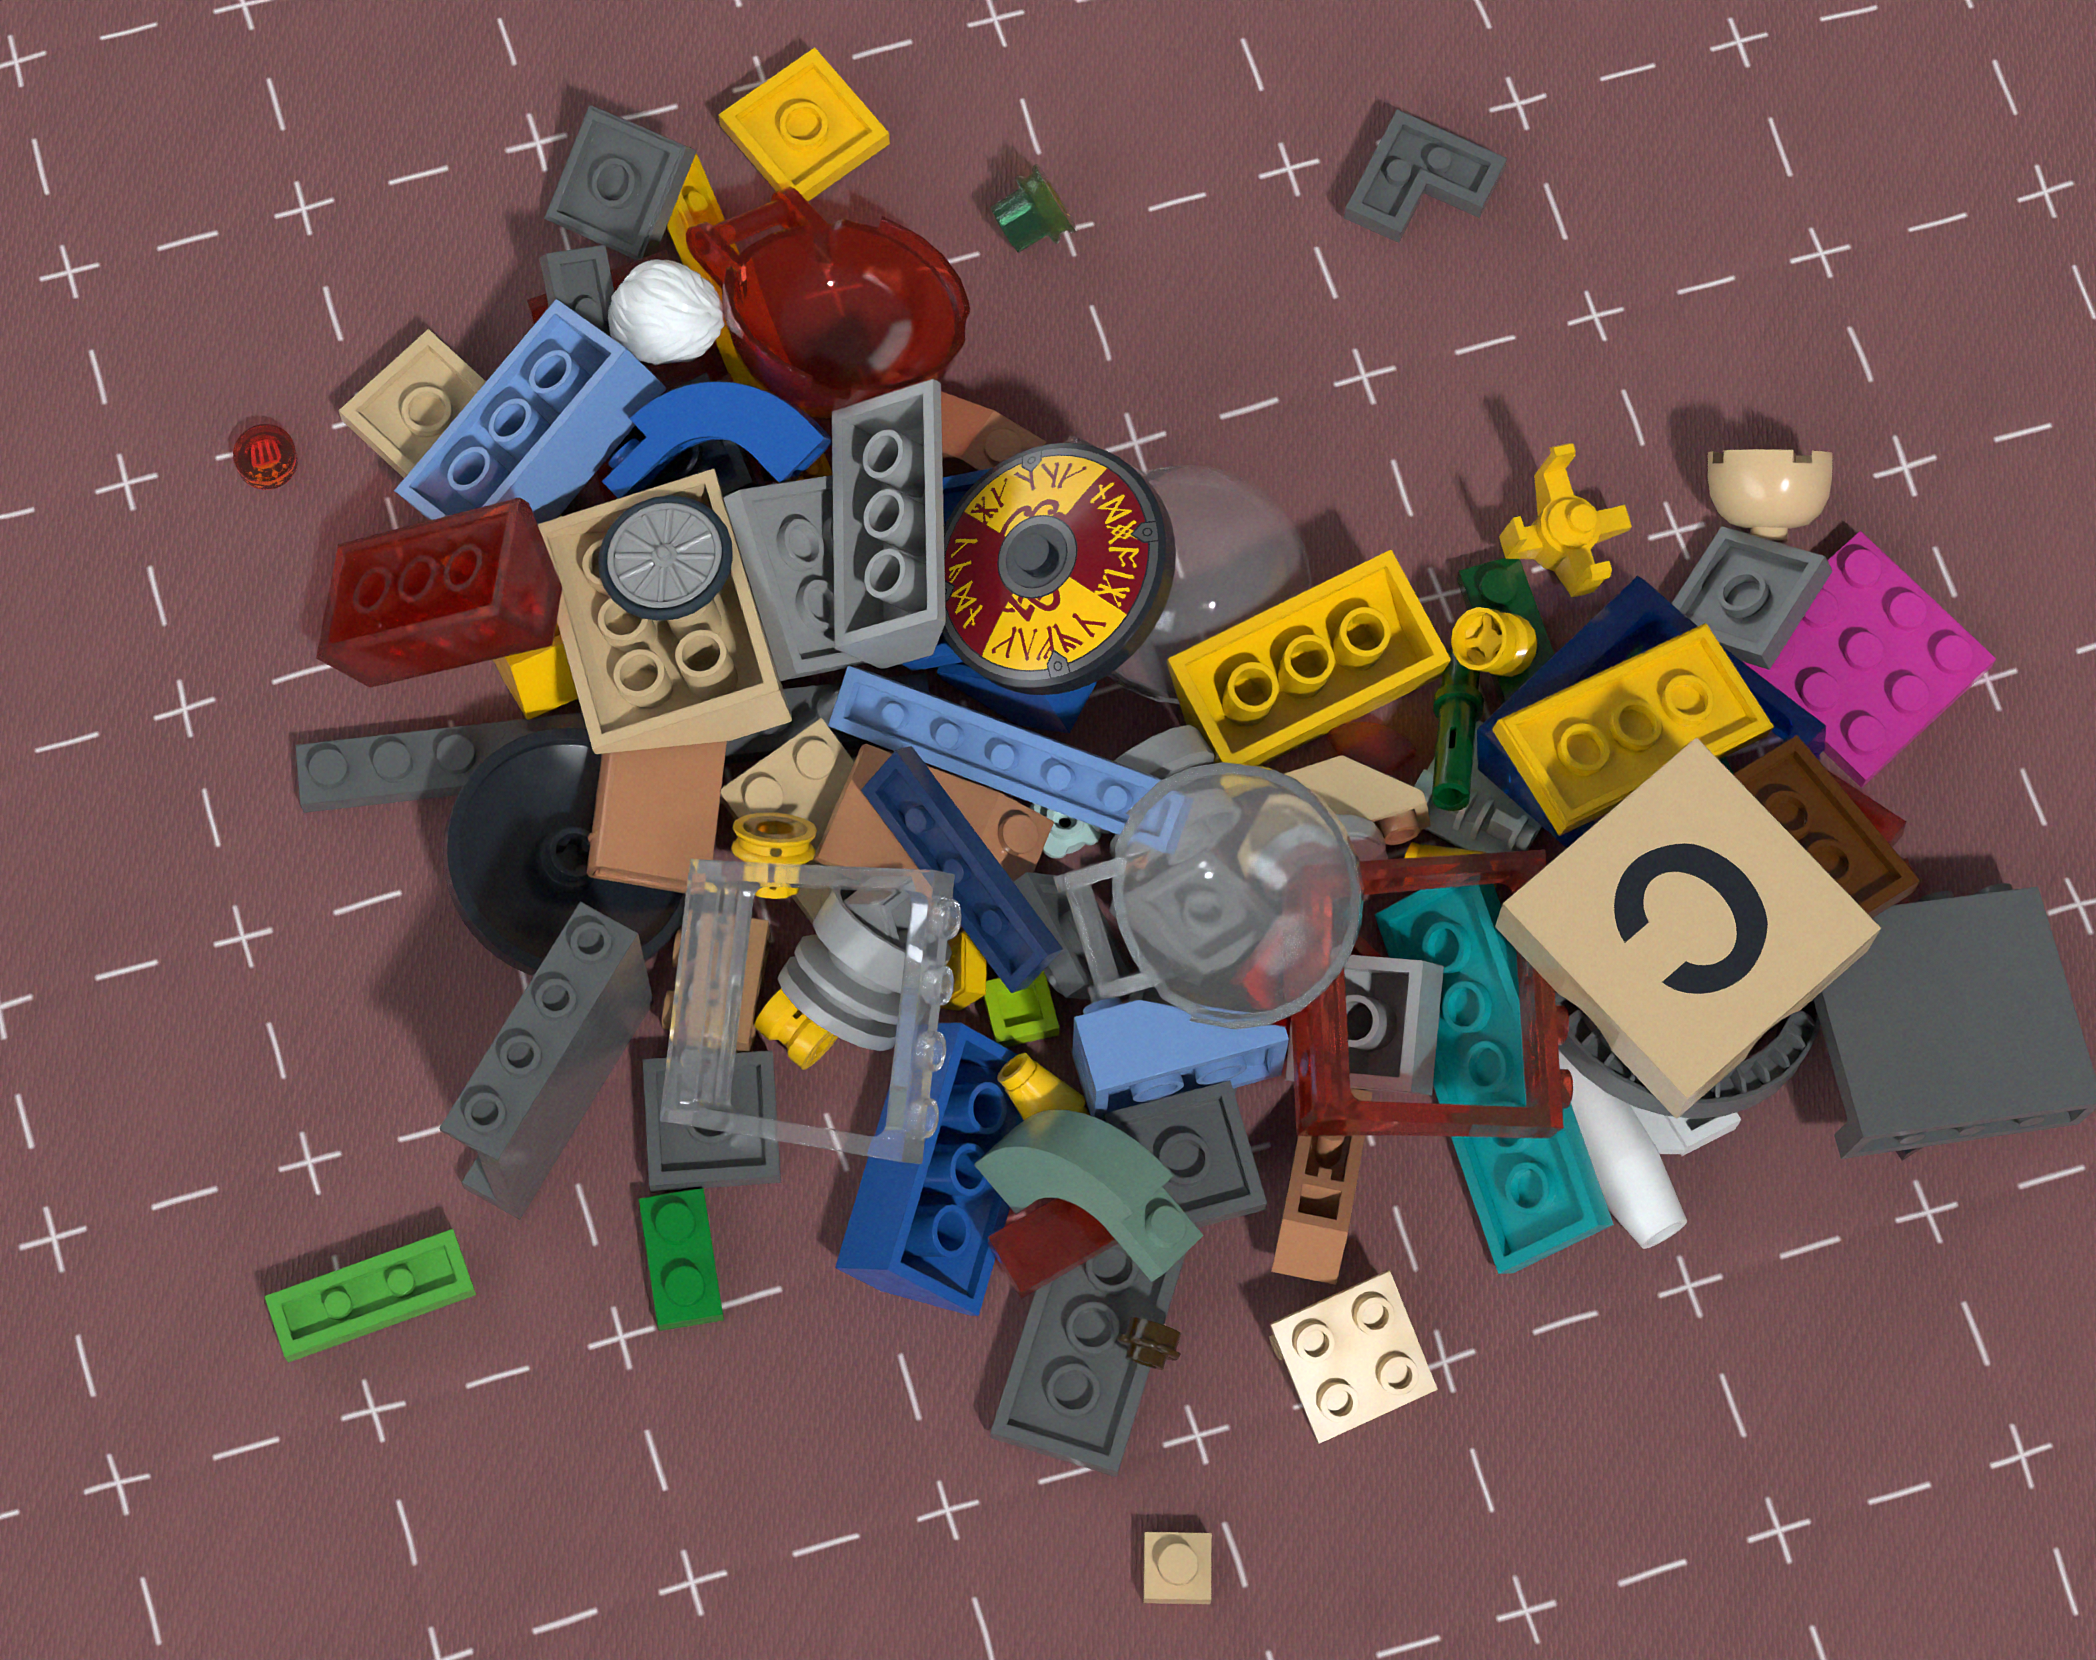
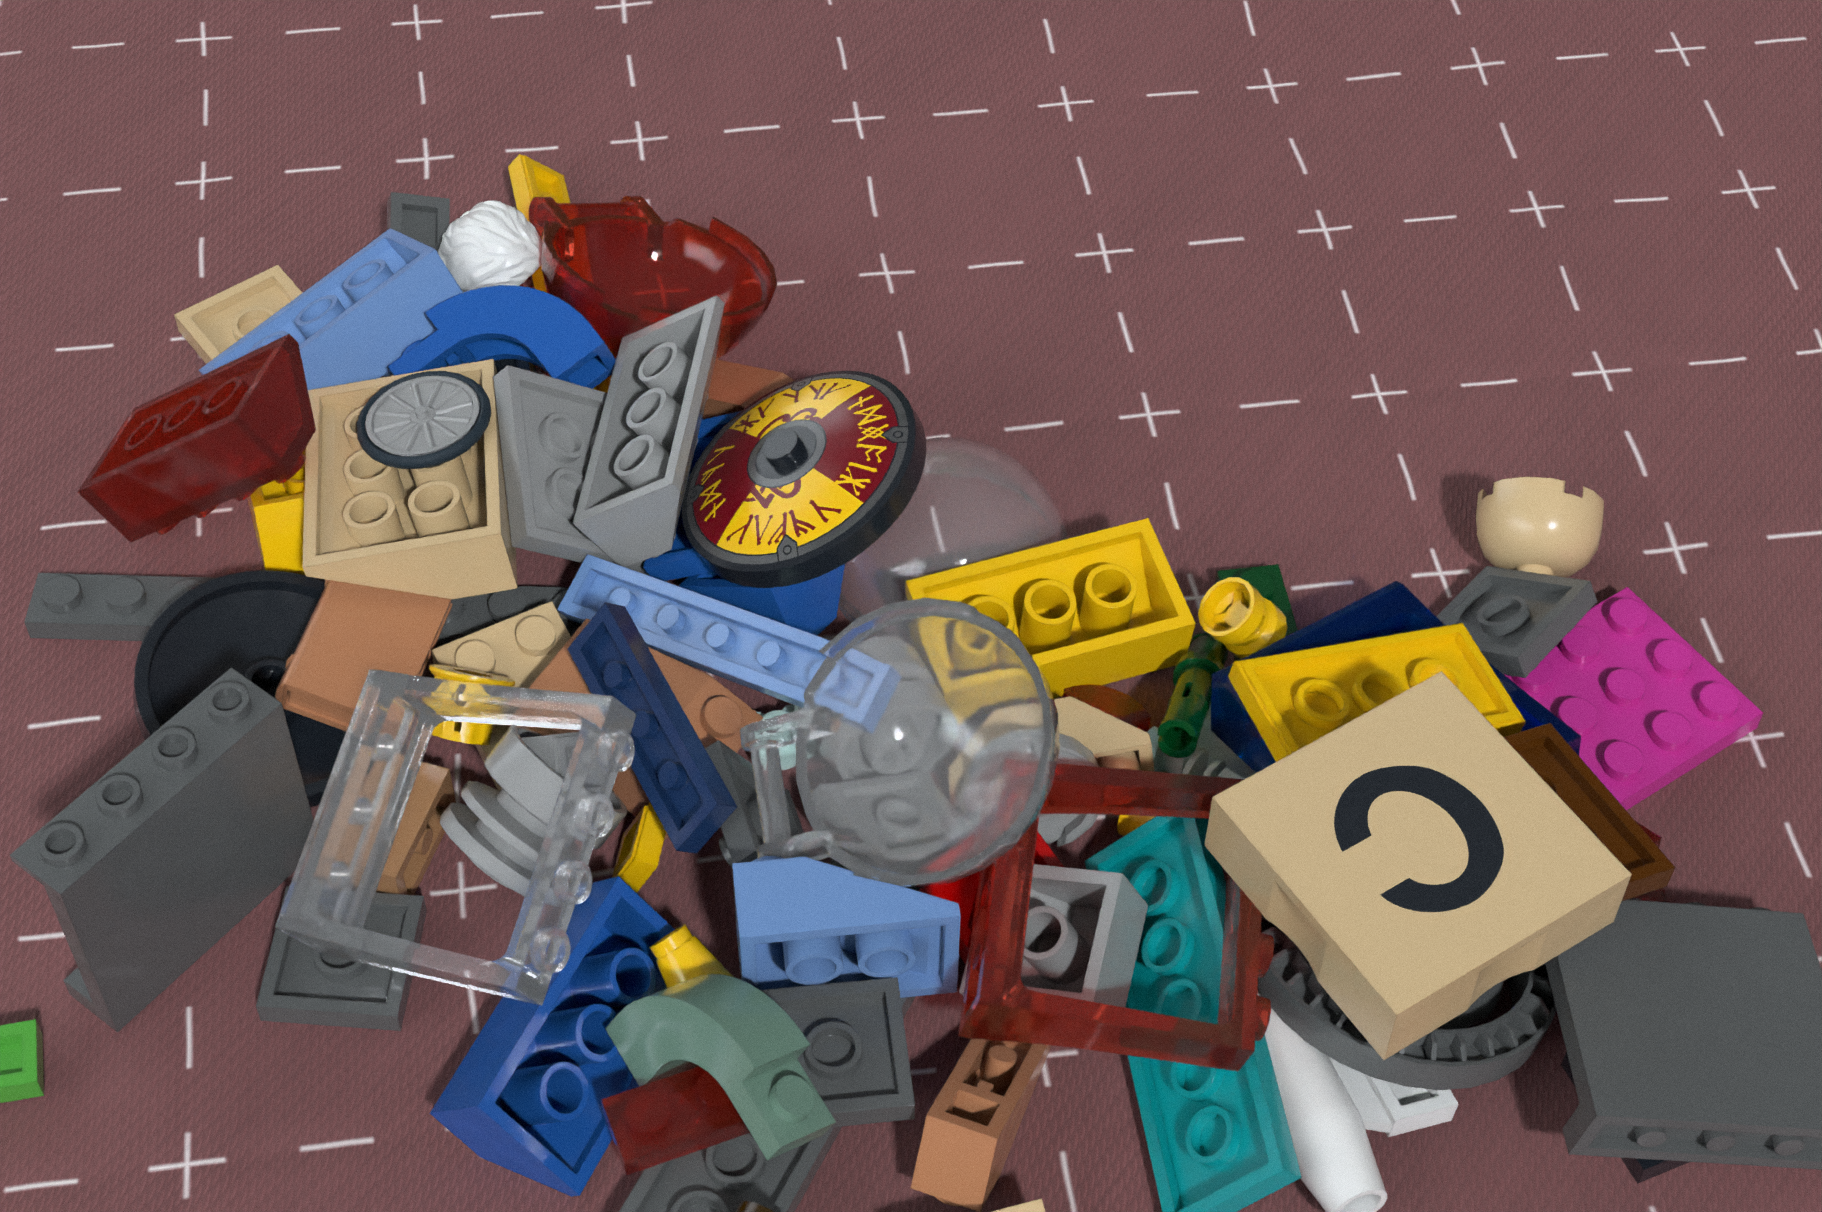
camera: 10 degrees right, 20 degrees down
clear red tile [233,424,298,490] -> none
dark grey plate [544,105,697,263] -> none
green plate [639,1188,724,1331] -> none
yellow plate [718,47,890,212] -> none
yellow wheel [754,988,838,1070] -> none
lime plate [983,970,1059,1048] -> none
clear green piece [991,164,1078,253] -> none
dark grey plate [1344,109,1507,243] -> none
yellow piece [1499,443,1632,597] -> none

